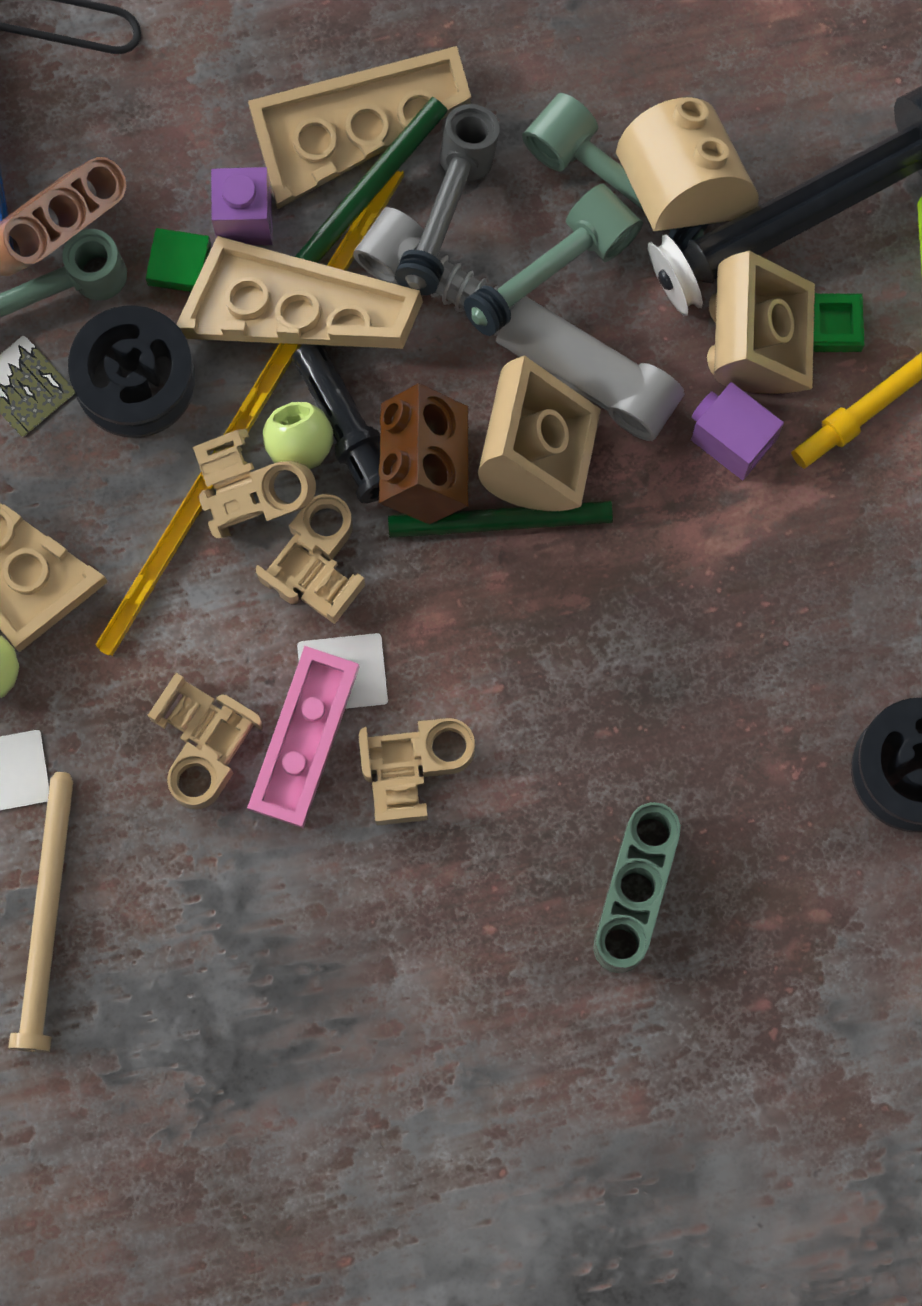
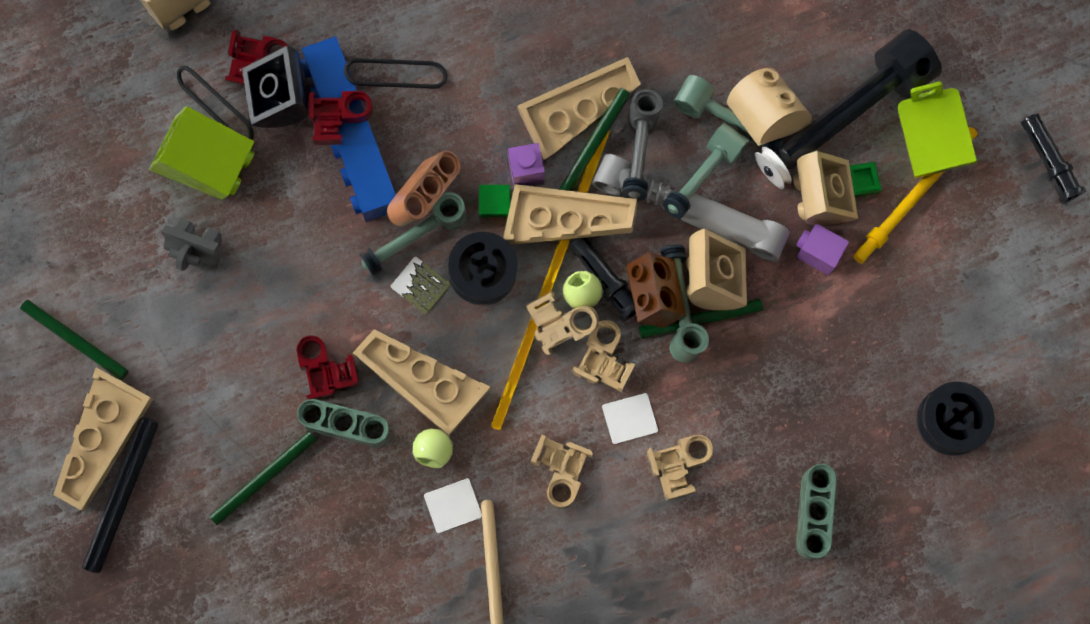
camera: 15 degrees left, 0 degrees up
bright pink plate [247,646,360,829] -> none
none -> sand green piece [660,244,709,363]

